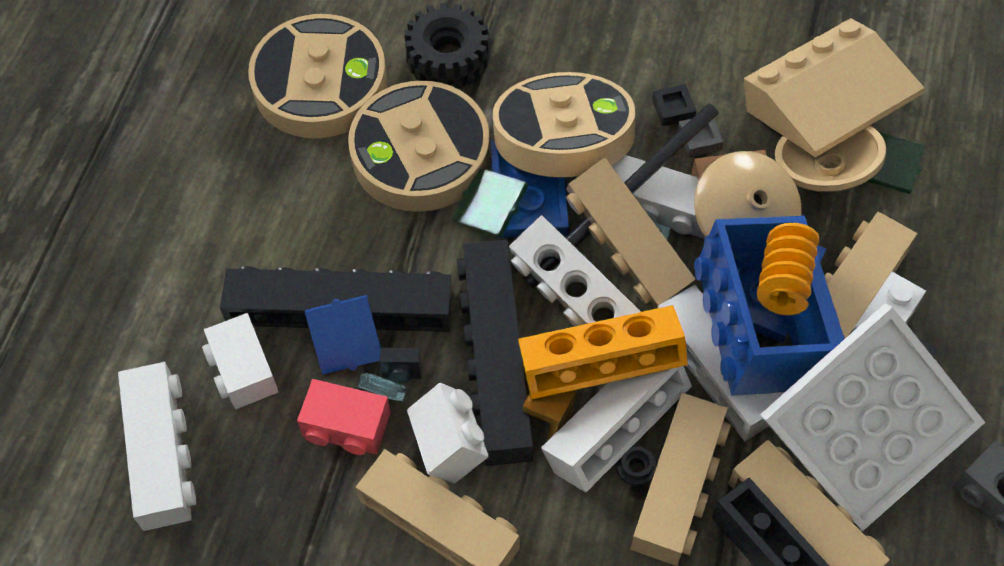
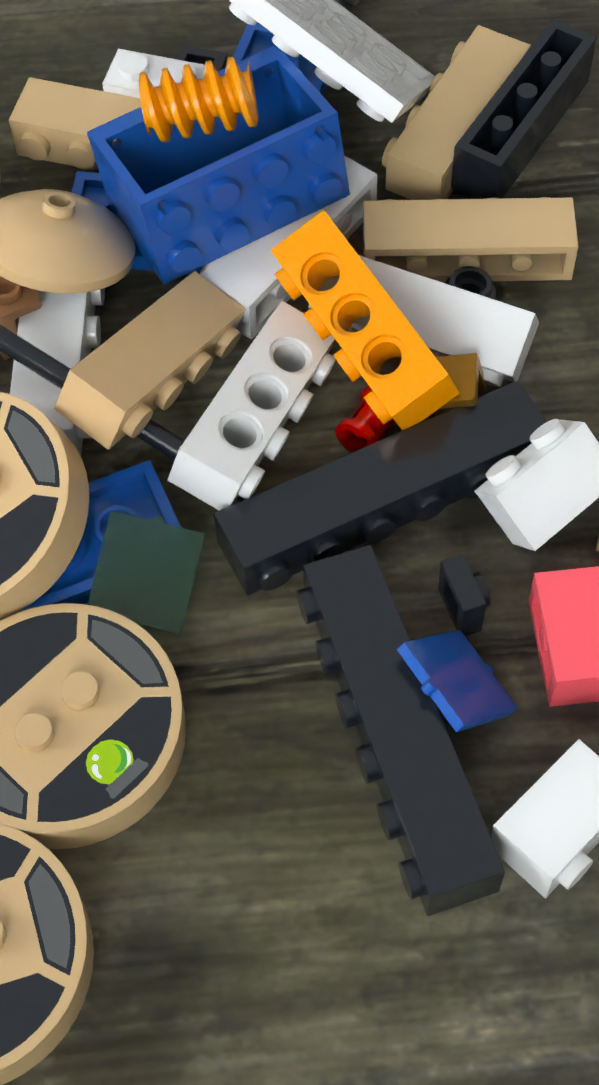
camera: 110 degrees left, 0 degrees up
clear light blue tile [357,373,407,401] -> none

